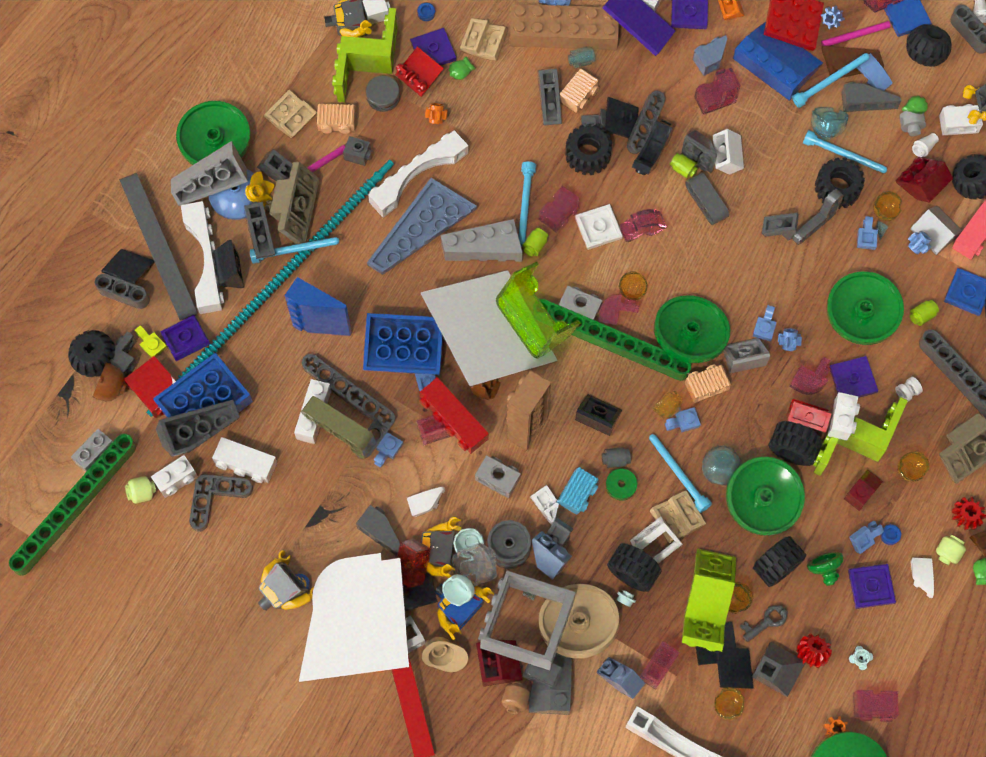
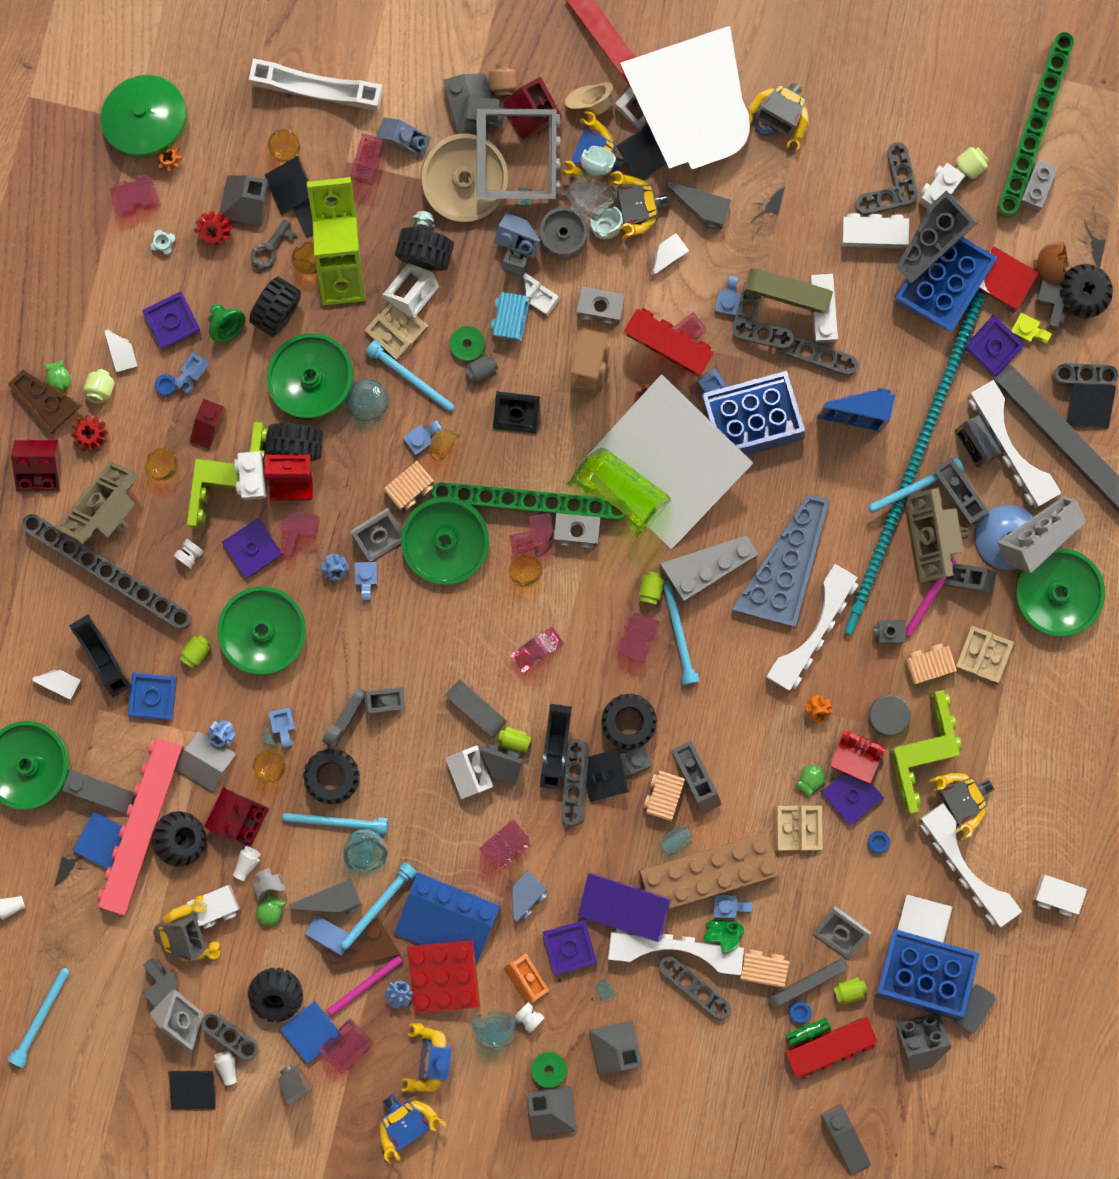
camera: 160 degrees right, 15 degrees up
yellow plate [245,172,275,208] -> none
clear red brick [397,539,431,588] -> none
white tile [575,204,623,250] -> none

